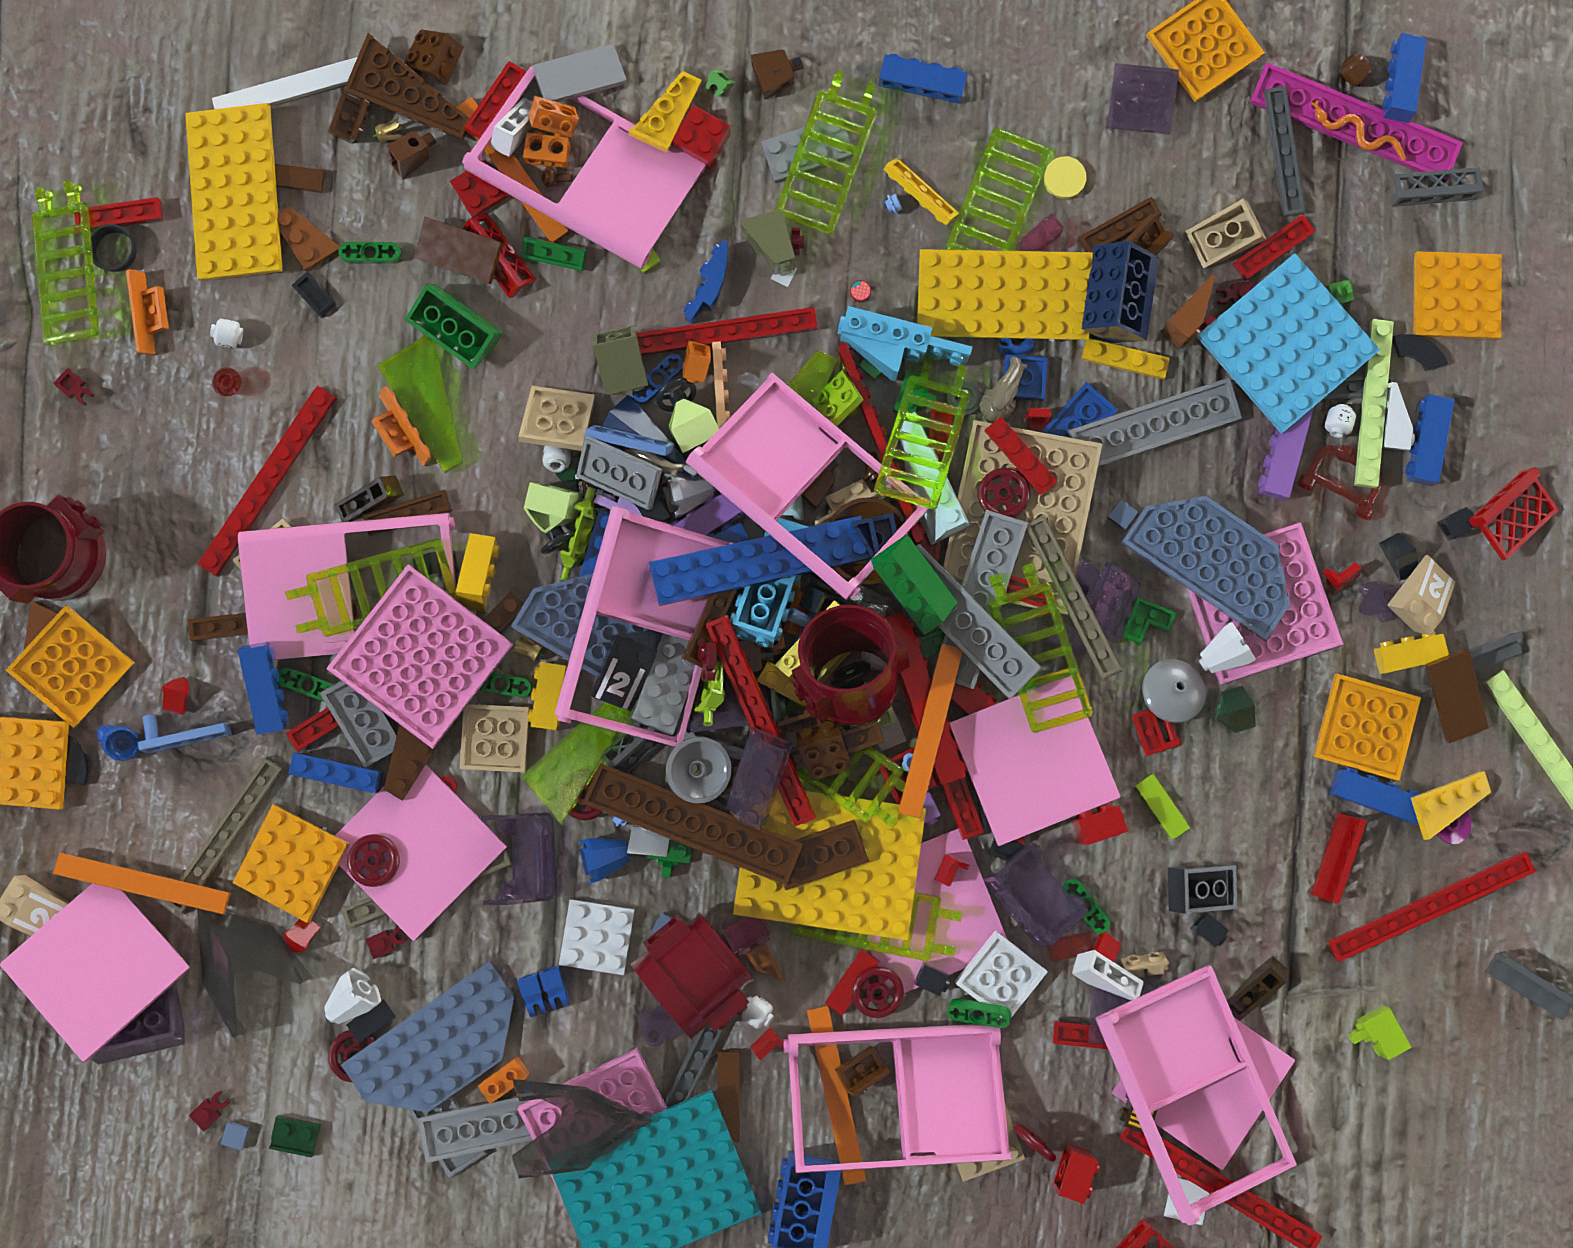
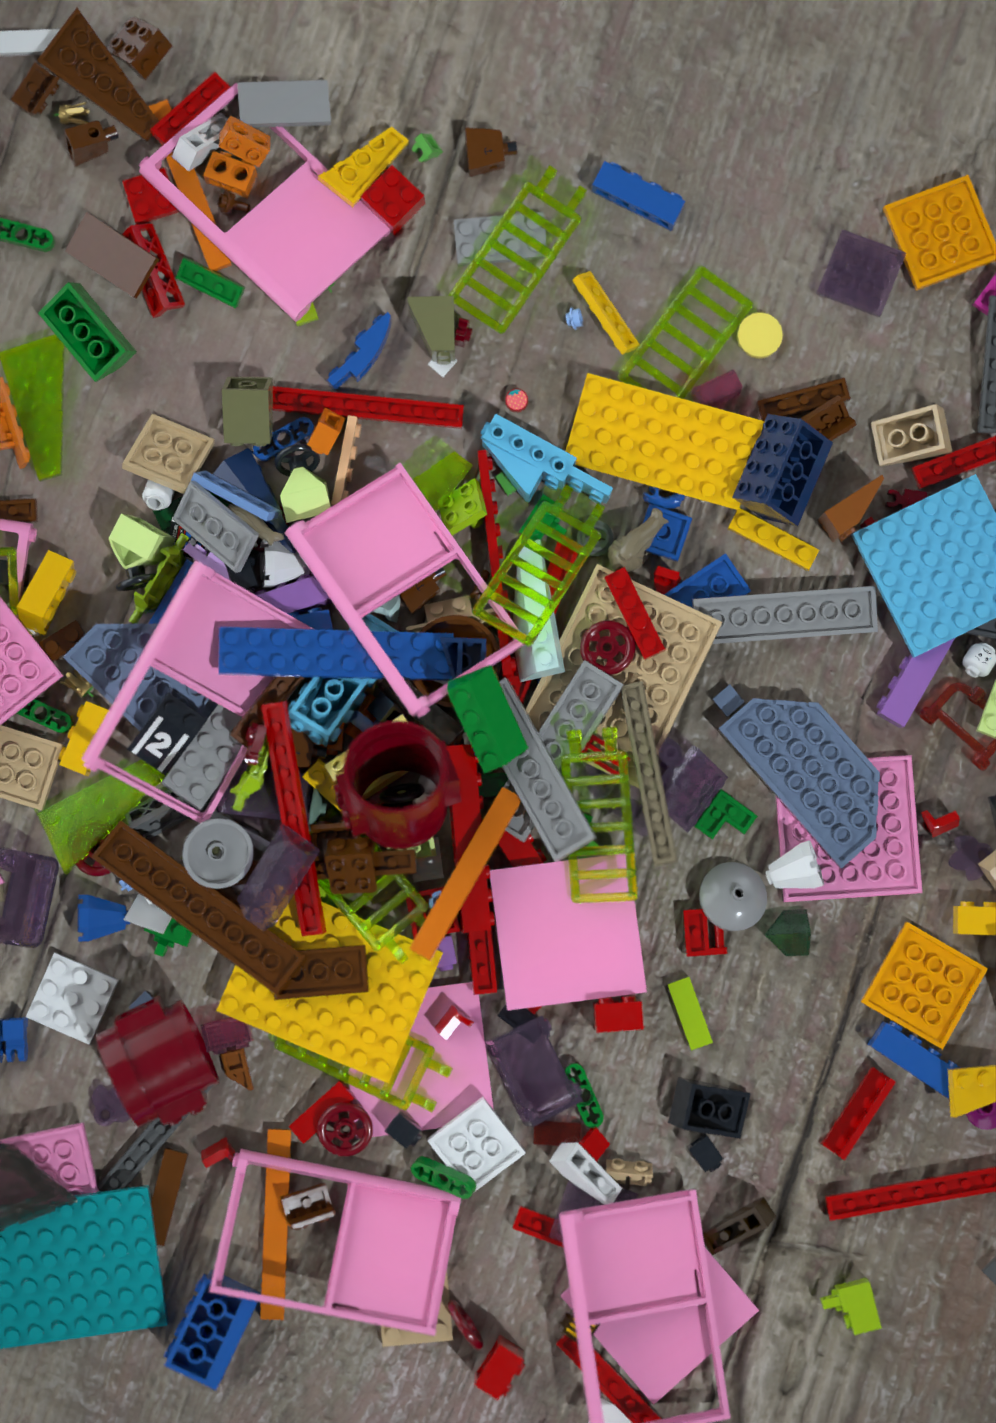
camera: 15 degrees right, 0 degrees up
white head [742,995,774,1029] -> none

